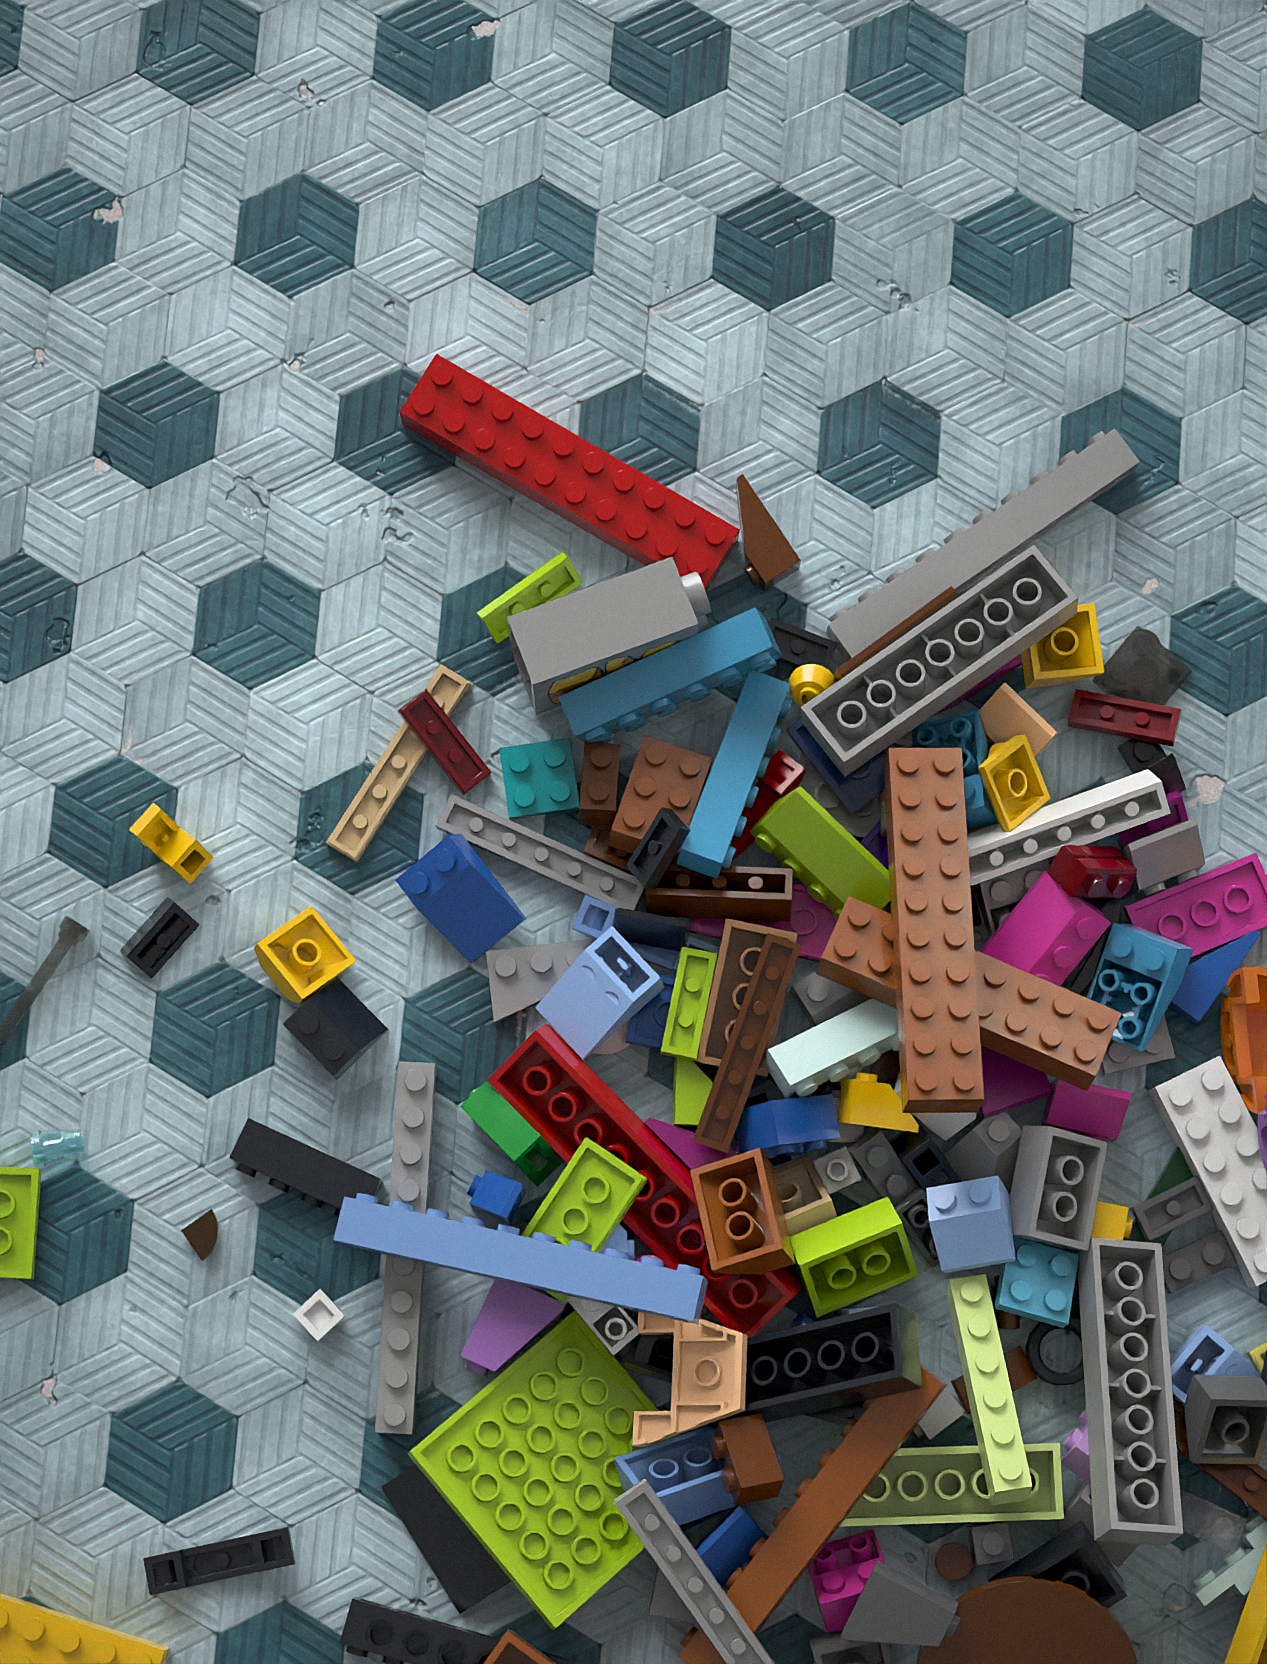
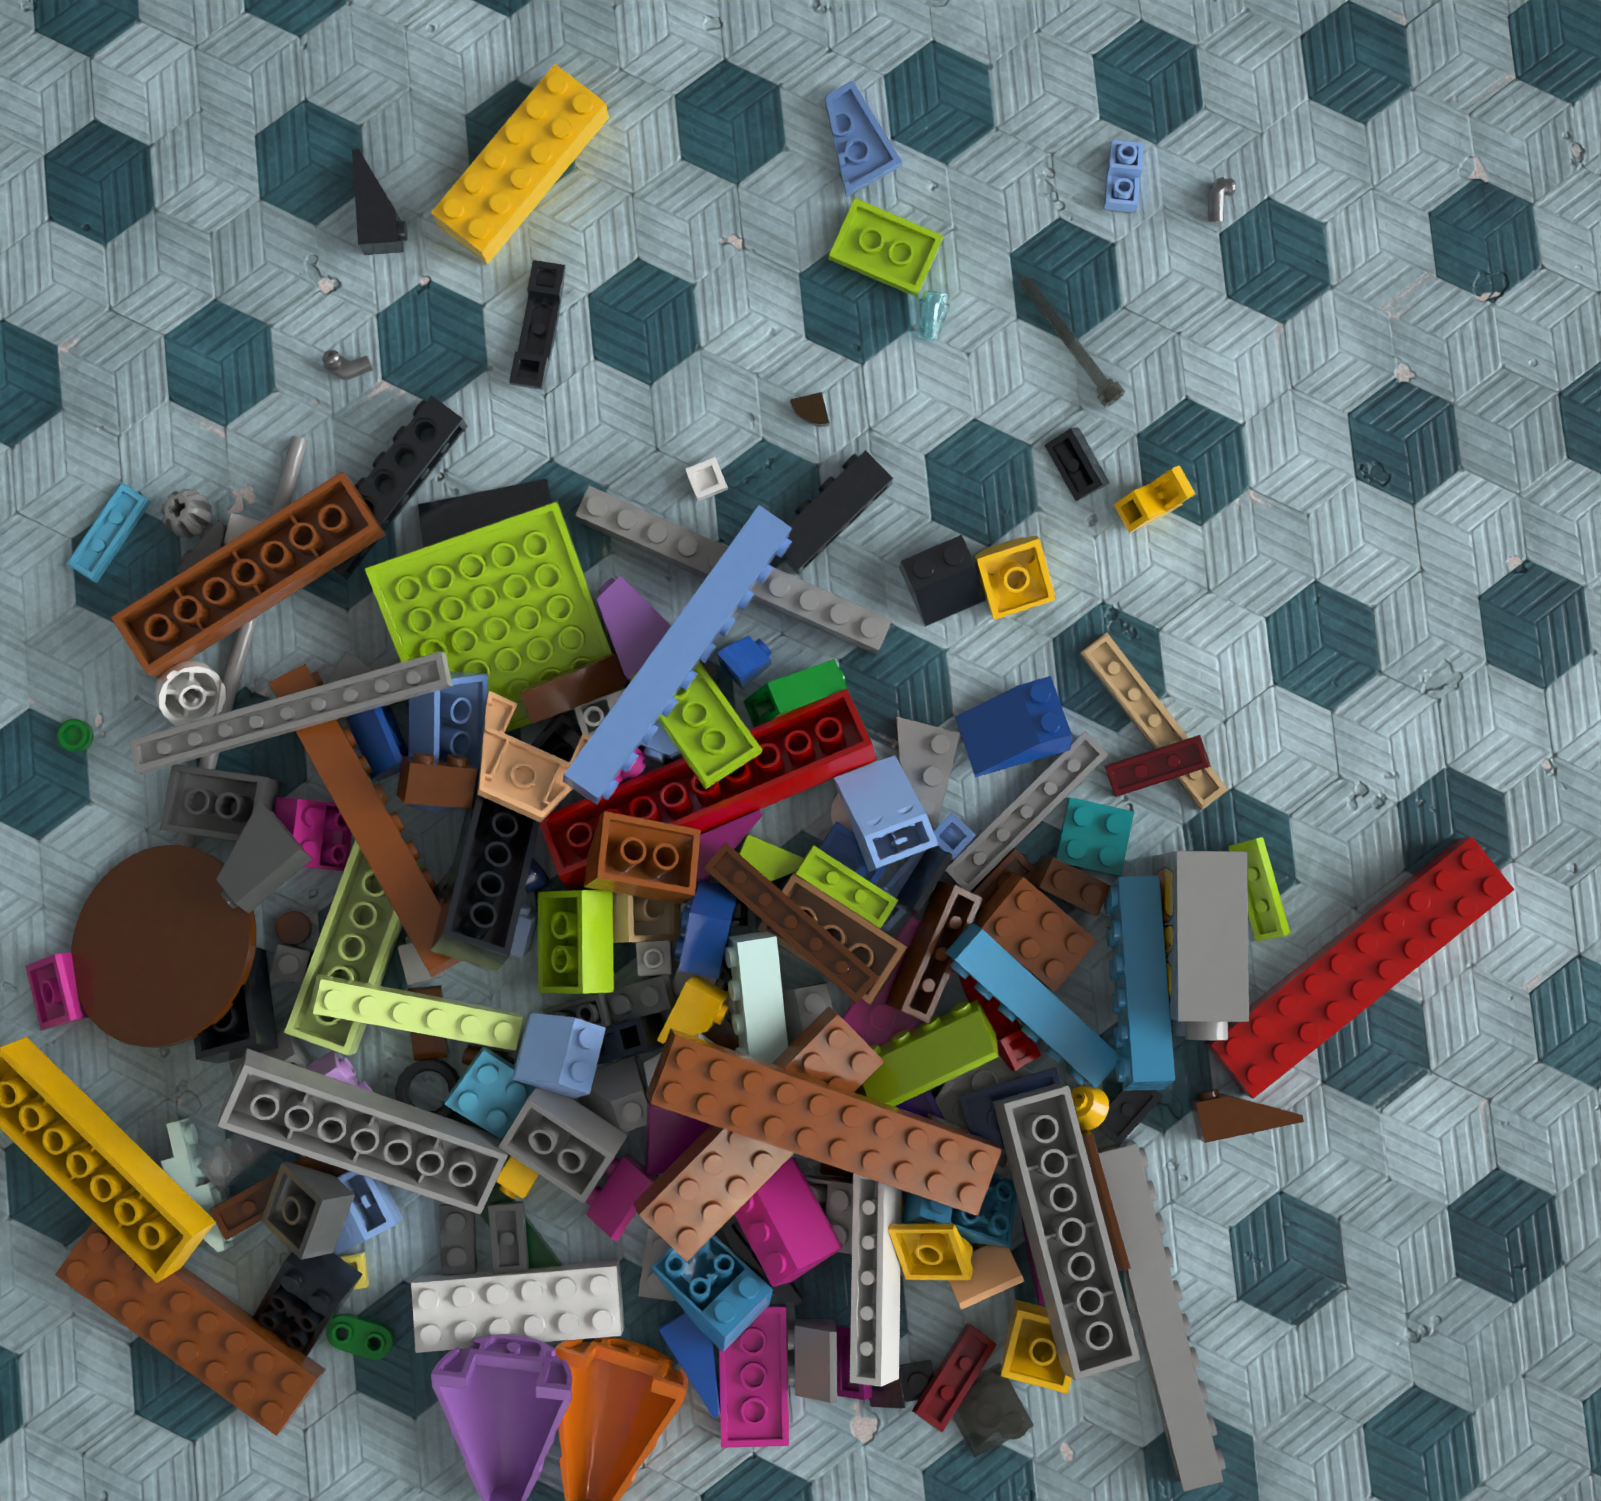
camera: 110 degrees right, 5 degrees up
black plate [626,807,691,889] -> none
dark red brick [1048,845,1137,898] -> none
none -> reddish brown slope [520,653,628,724]

